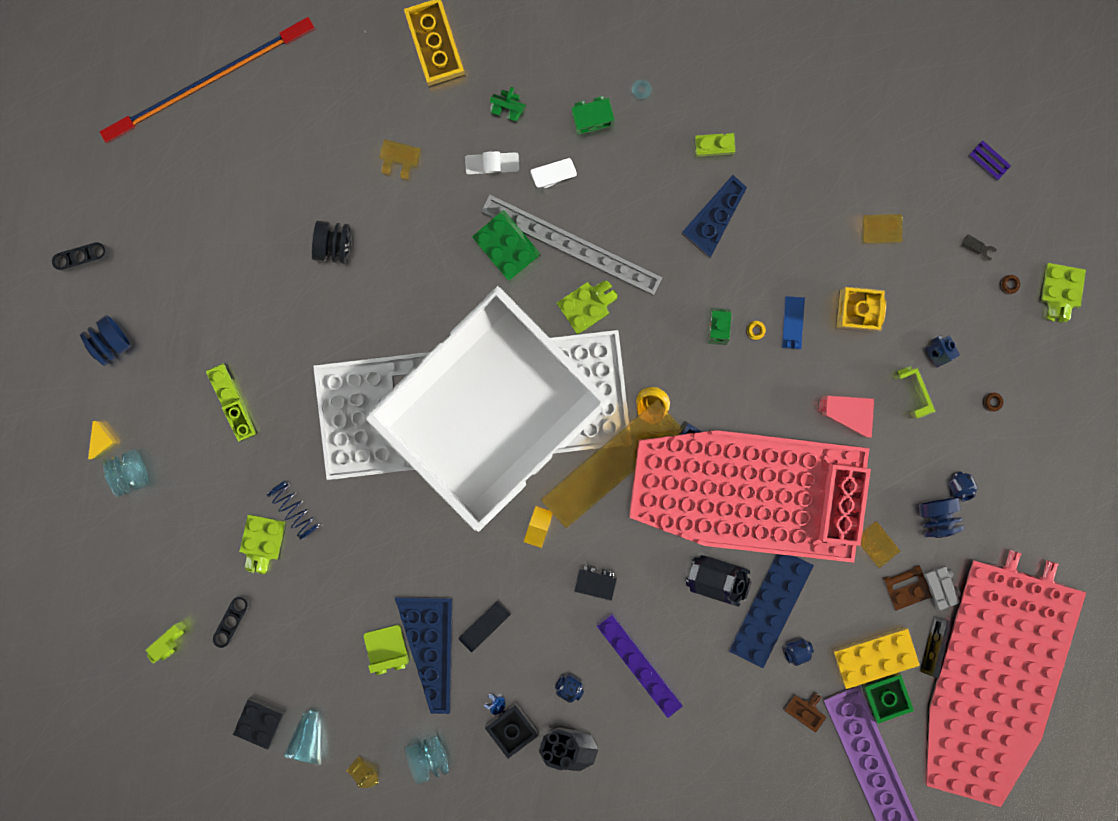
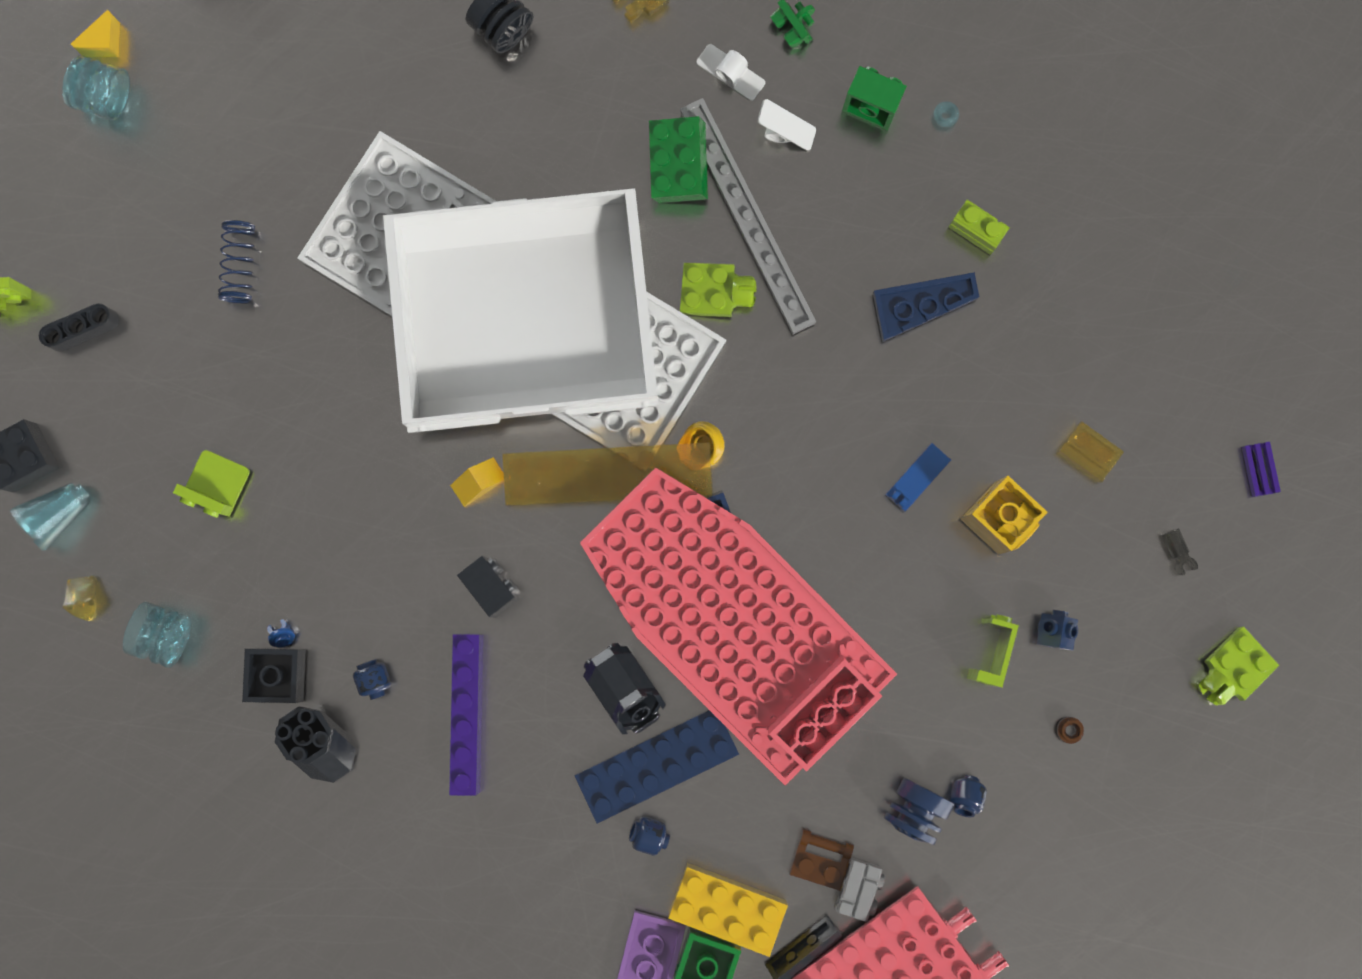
camera: 40 degrees right, 5 degrees down
lime slope [206,363,256,442] -> none
lime plate [239,515,286,574] -> none
dark blue wing [395,597,452,714] -> none
black beam [458,600,511,653] -> none
green torso [708,307,732,345] -> none
yellow plate [746,321,766,340] -> none
reddish brown plate [784,693,827,733] -> none
coral slope [819,396,874,438] -> none
clear yellow plate [861,521,901,568] -> none
reddish brown plate [1001,275,1020,294] -> none

